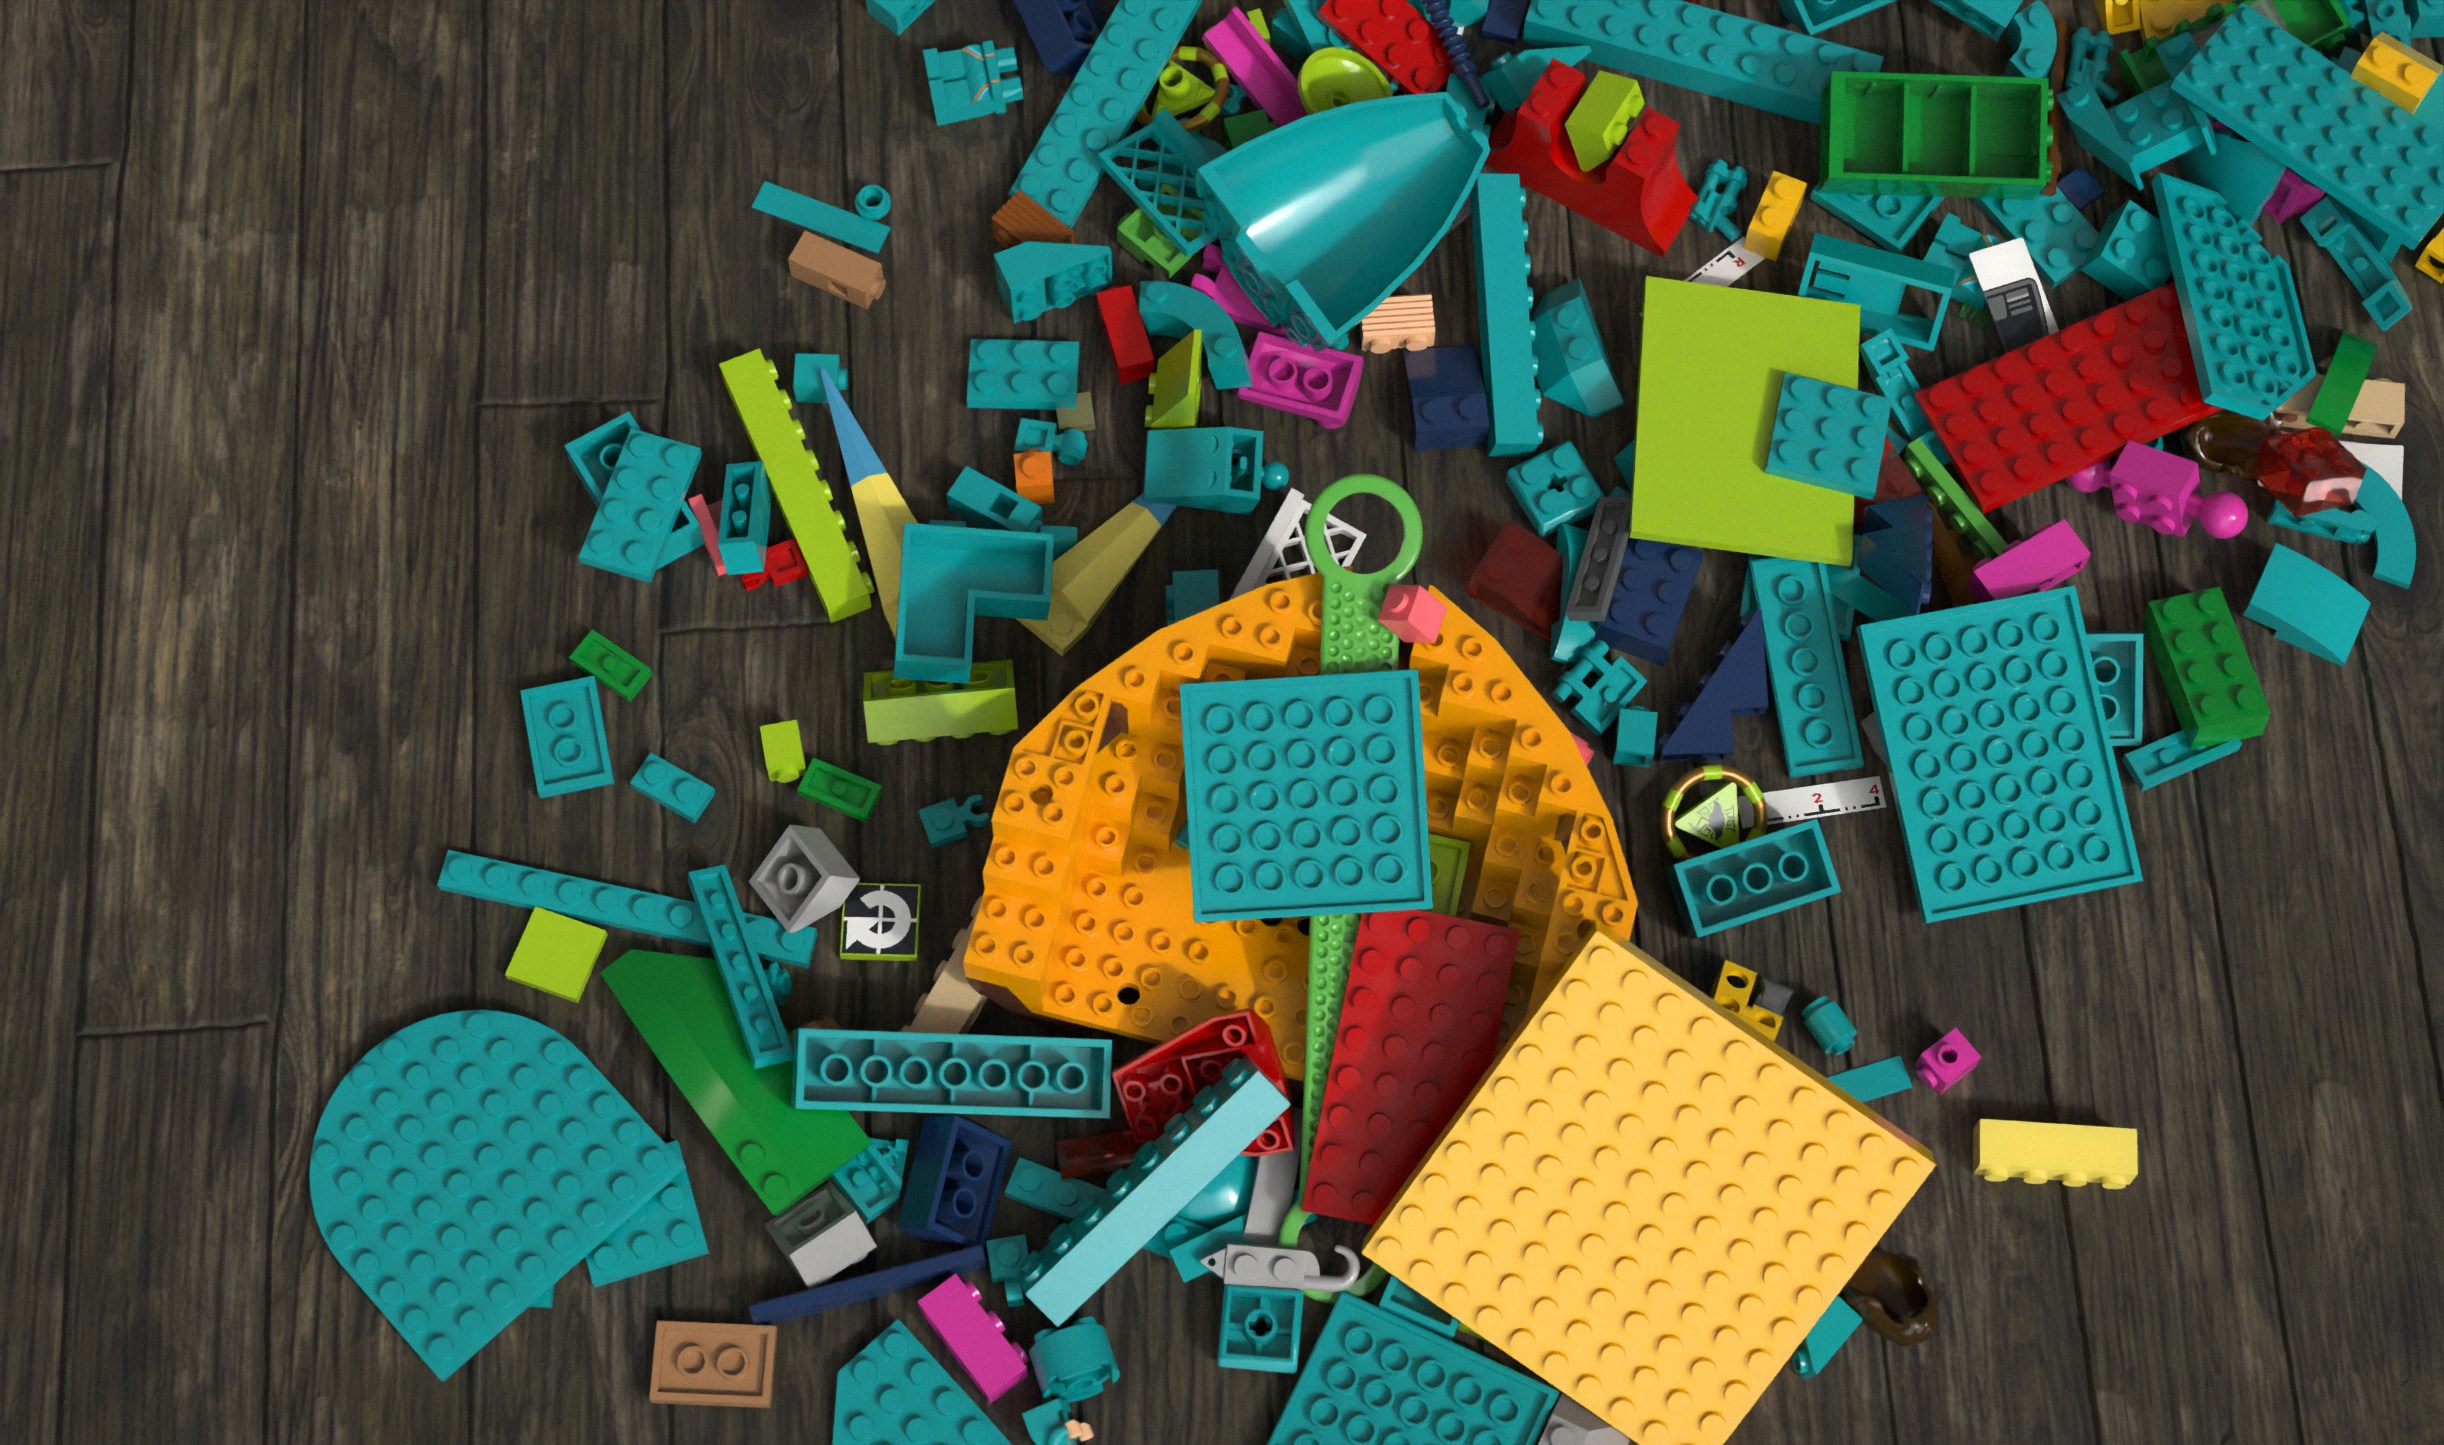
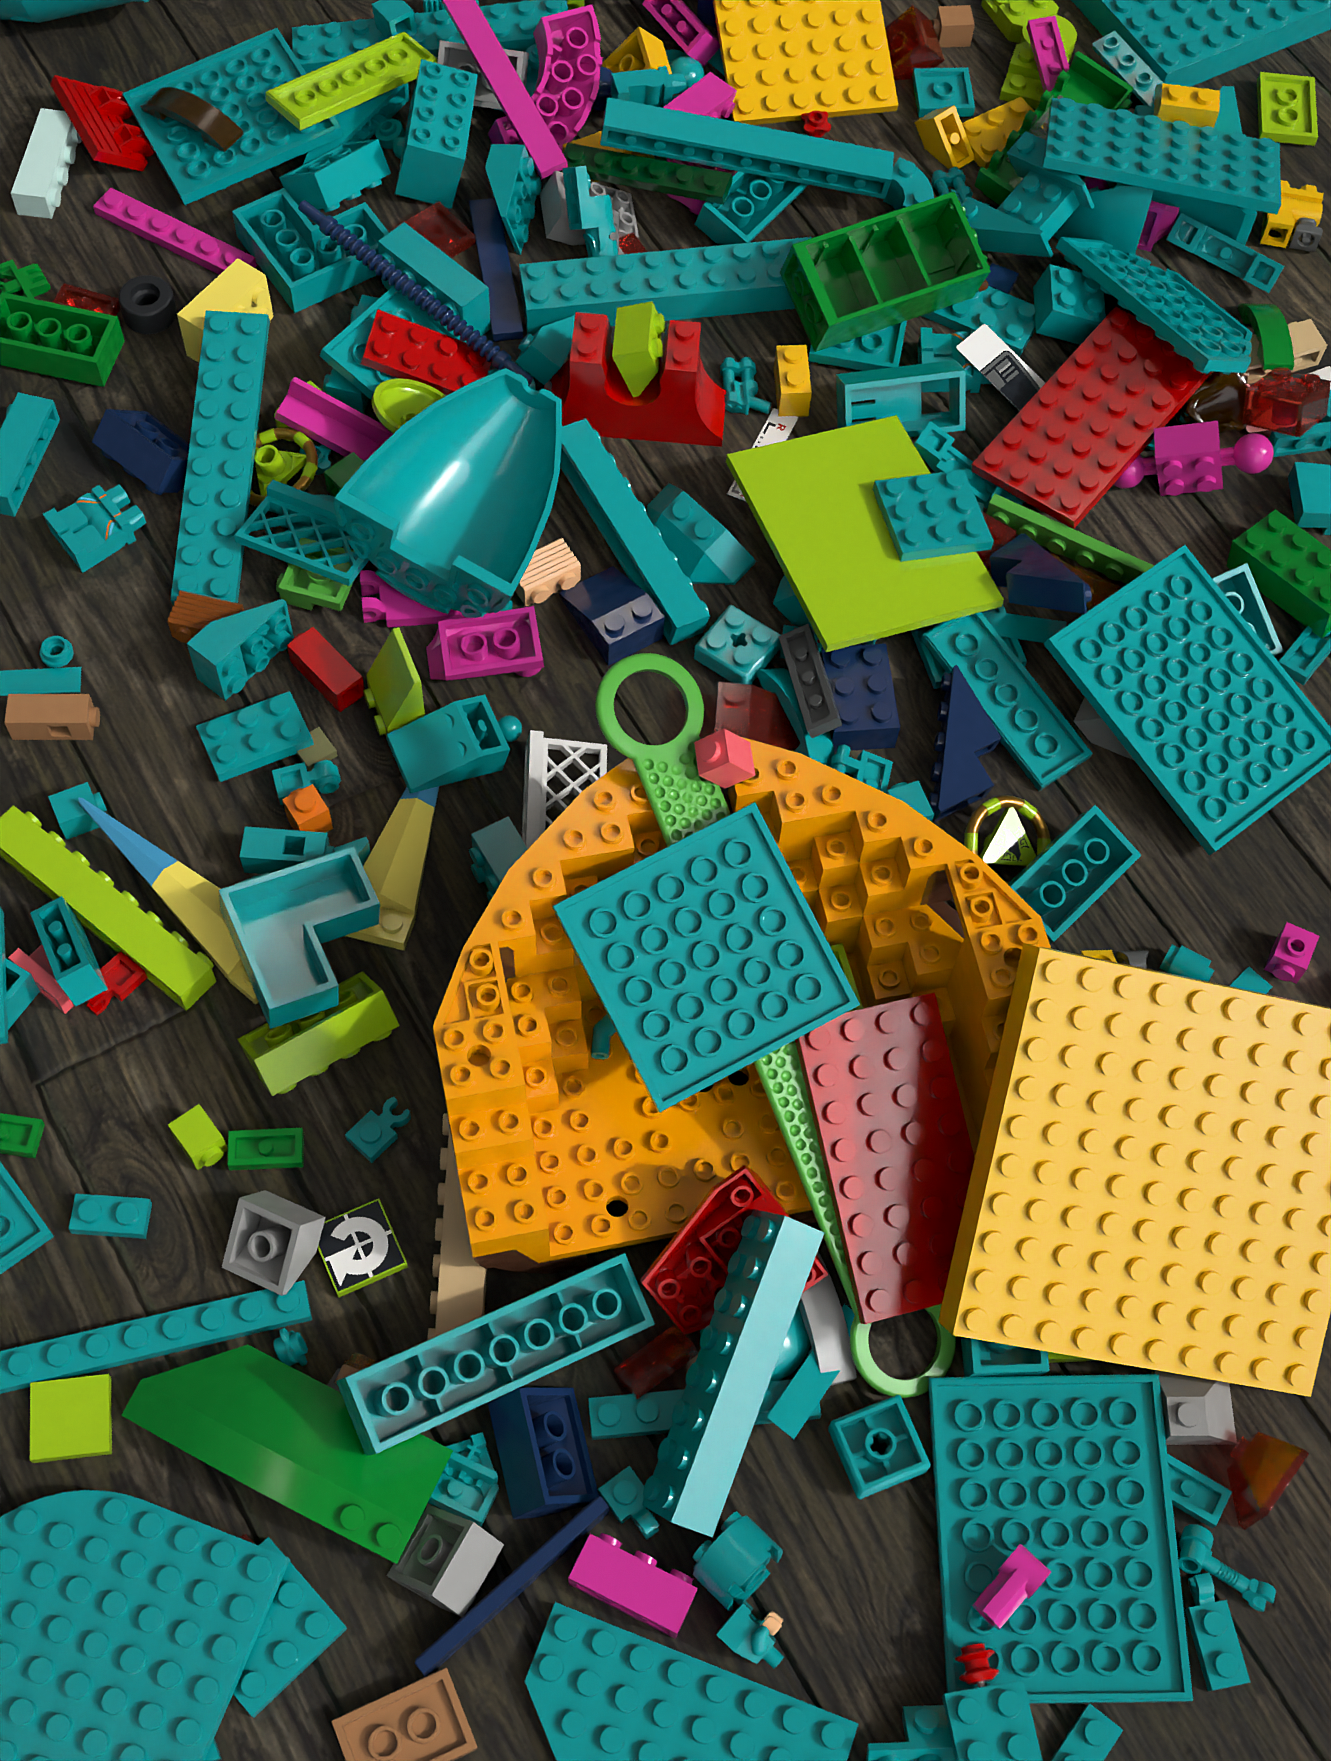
camera: 30 degrees left, 5 degrees down
teal plate [688,864,793,1069] -> none
teal brick [1139,281,1253,390] -> none
light grey plate [1200,1242,1360,1292] -> none
white sticker [1737,776,1887,828] -> none
green piece [1958,301,2001,338] -> none
dark pink brick [1967,519,2091,603] -> none

